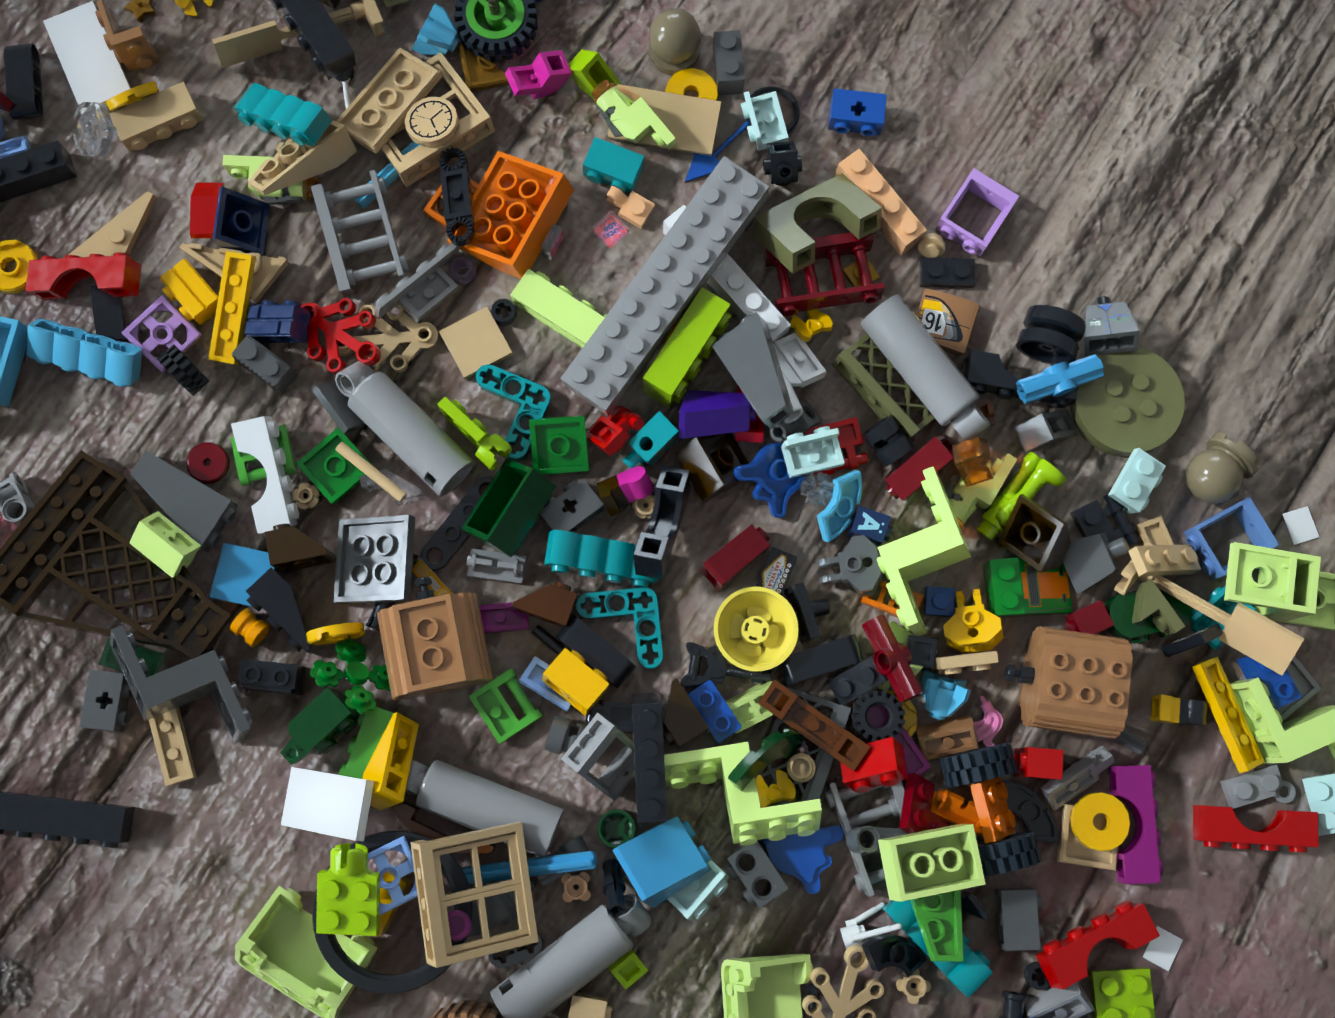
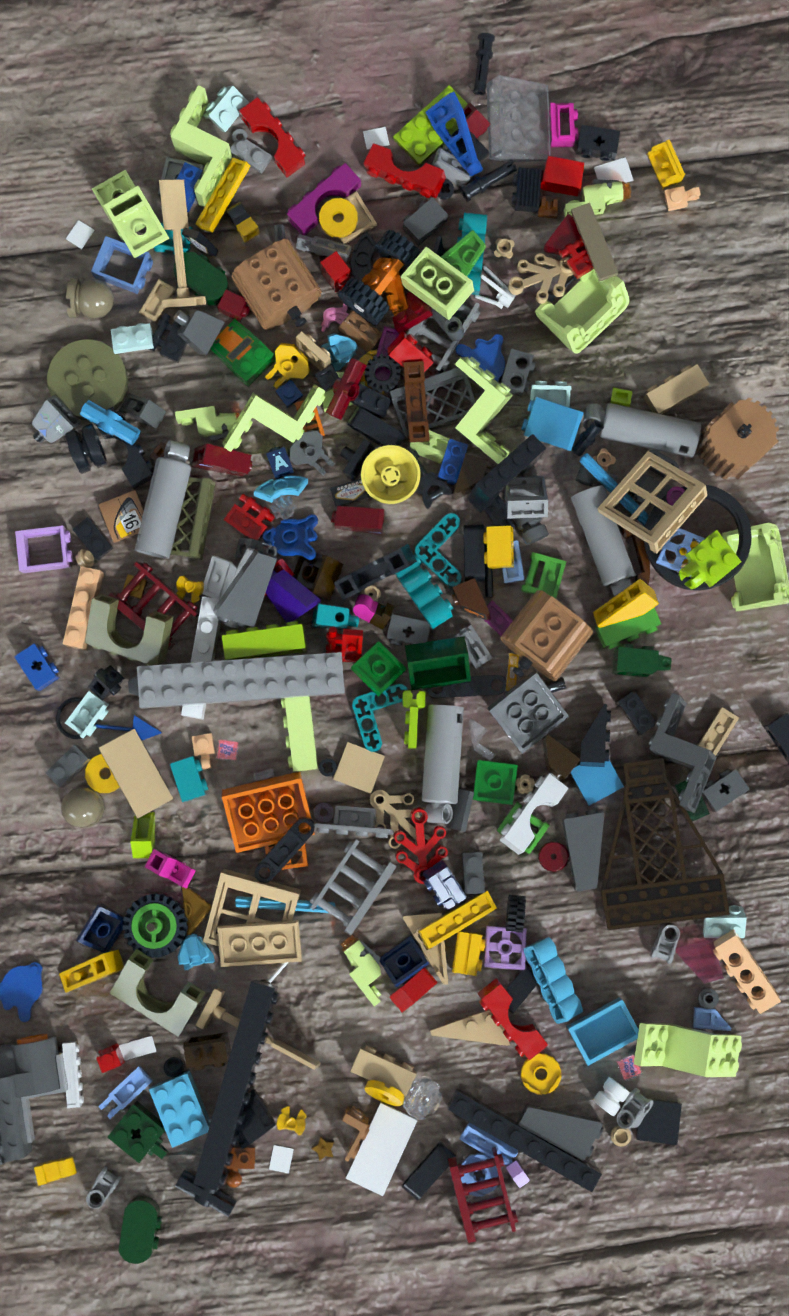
camera: 125 degrees left, 5 degrees up
yellowish green hinge [129,511,201,578] -> none
light orange wheel [230,608,271,647] -> none
teal brick [234,83,333,146] -> none
tan wedge [248,120,357,195] -> none
white tile [281,767,374,841] -> none
yellow tile [306,622,365,645] -> none
green plant [310,639,391,714] -> none
tan bar [336,442,407,502] -> none
tan tile [405,97,459,147] -> none
yellowish green plate [592,80,677,150] -> none
dark green wheel [597,809,636,848] -> none
dark green tile [728,728,805,791] -> none
yellow piece [755,769,796,808] -> none
light aqua bracket [781,426,845,478] -> none
tan plate [787,753,816,783] -> none
black tile [861,934,927,978] -> none
black wheel [862,415,914,467] -> none
clear orange slope [952,437,993,487] -> none
lime piece [976,452,1067,541] -> none
dark brown slope [998,494,1071,572] -> none
tan plate [1128,544,1201,577] -> none
olive slope [1132,579,1185,635] -> none

